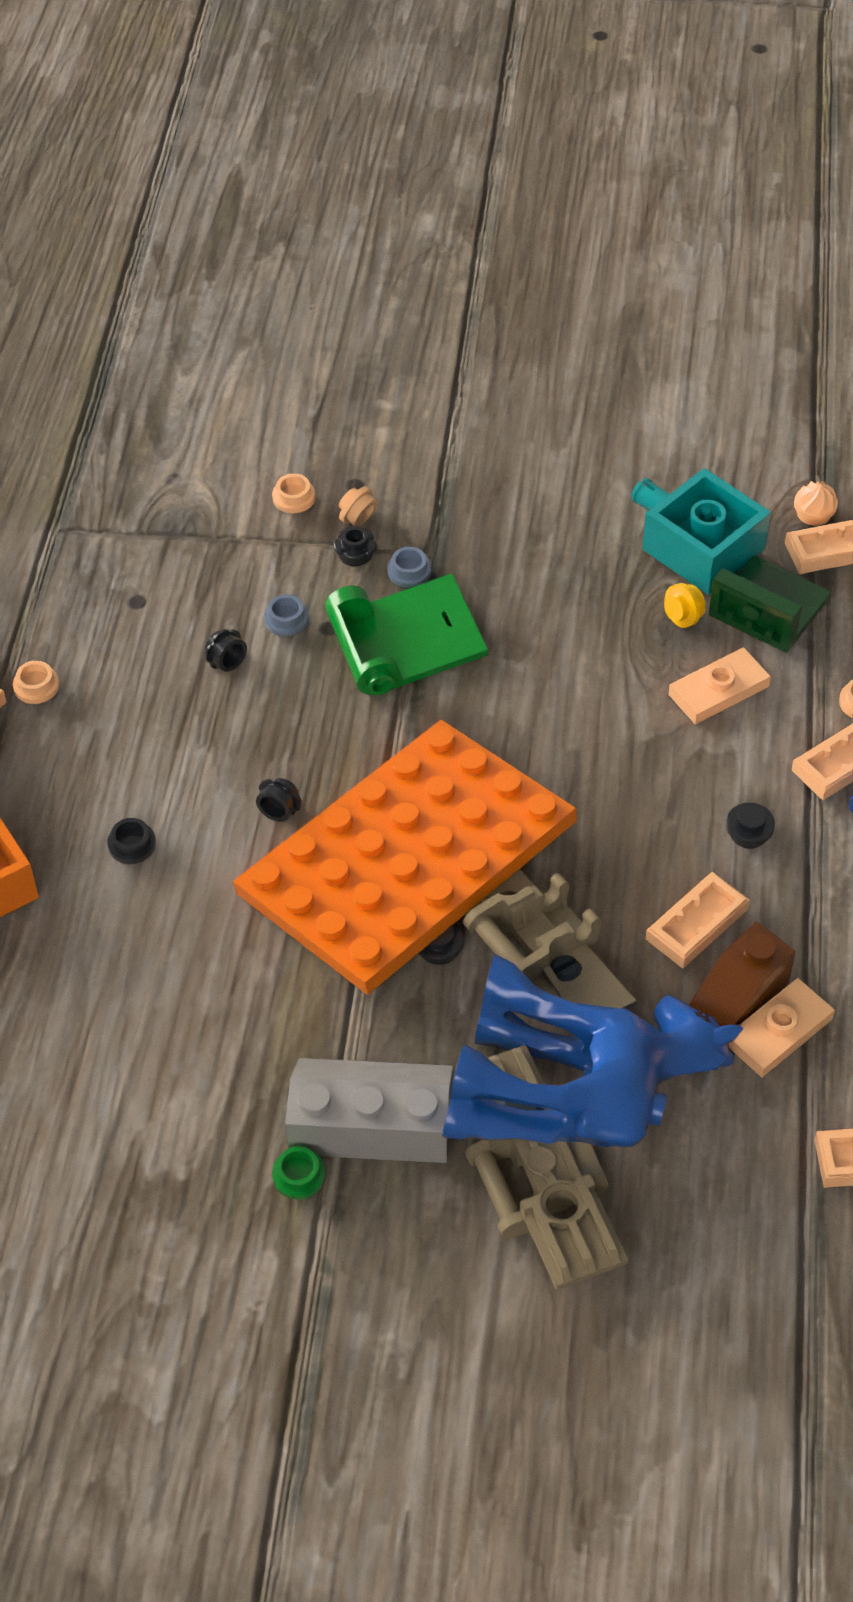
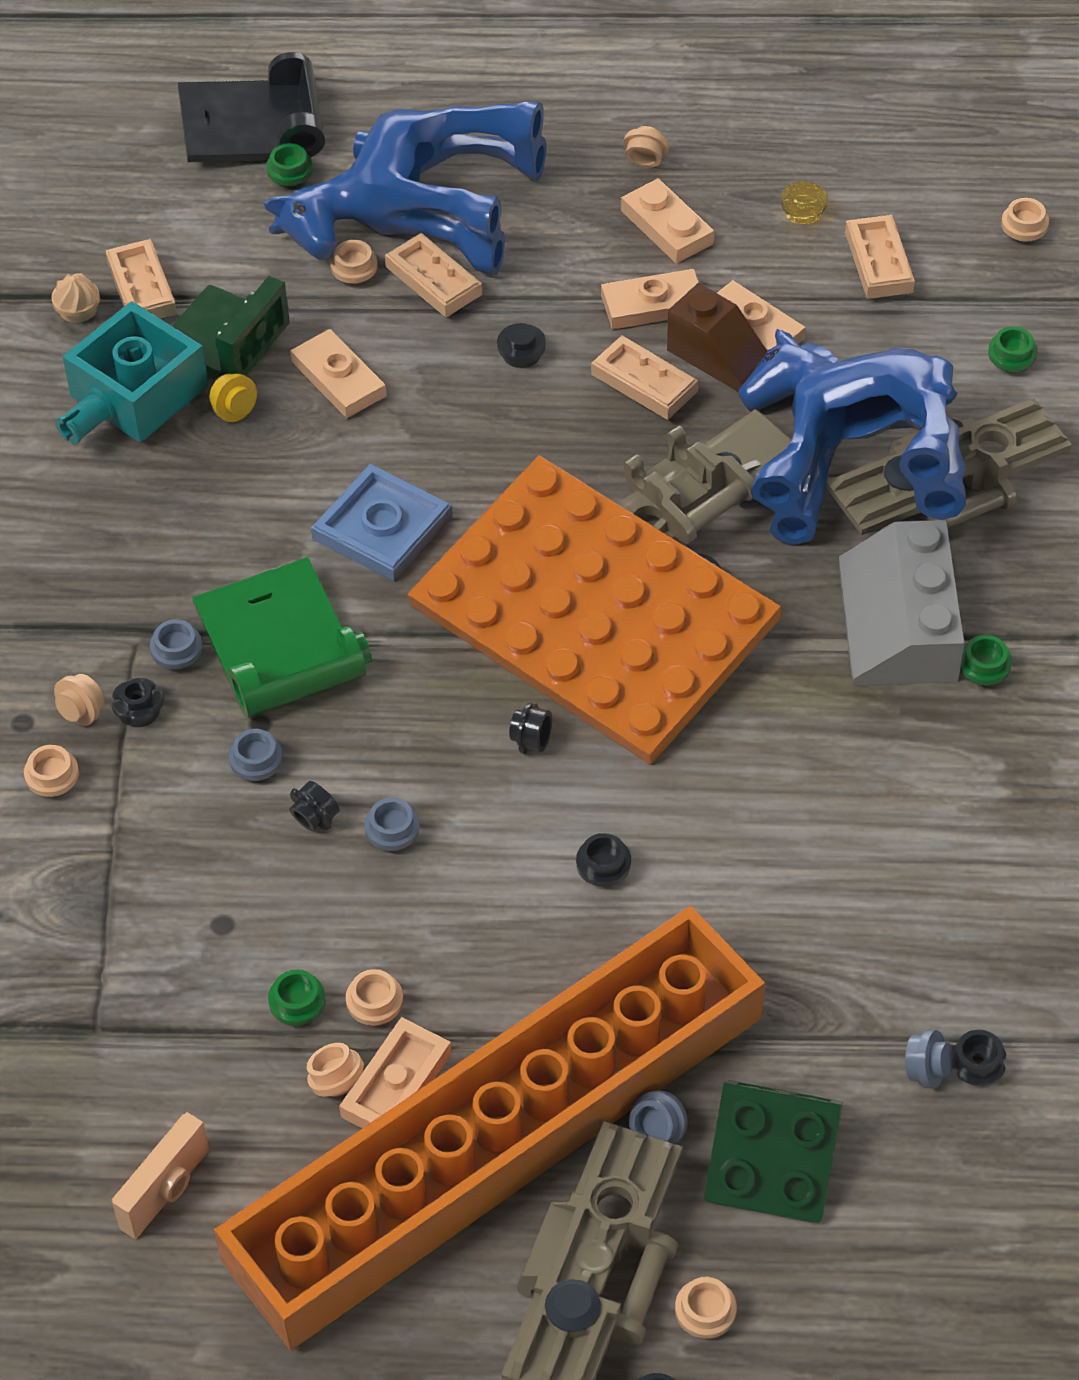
camera: 95 degrees left, 0 degrees up
none -> green plate [268,969,326,1026]
none -> medium blue tile [311,464,453,582]
none -> sand blue plate [364,798,420,851]
none -> light nougat plate [601,269,699,330]
none -> green plate [988,326,1038,372]

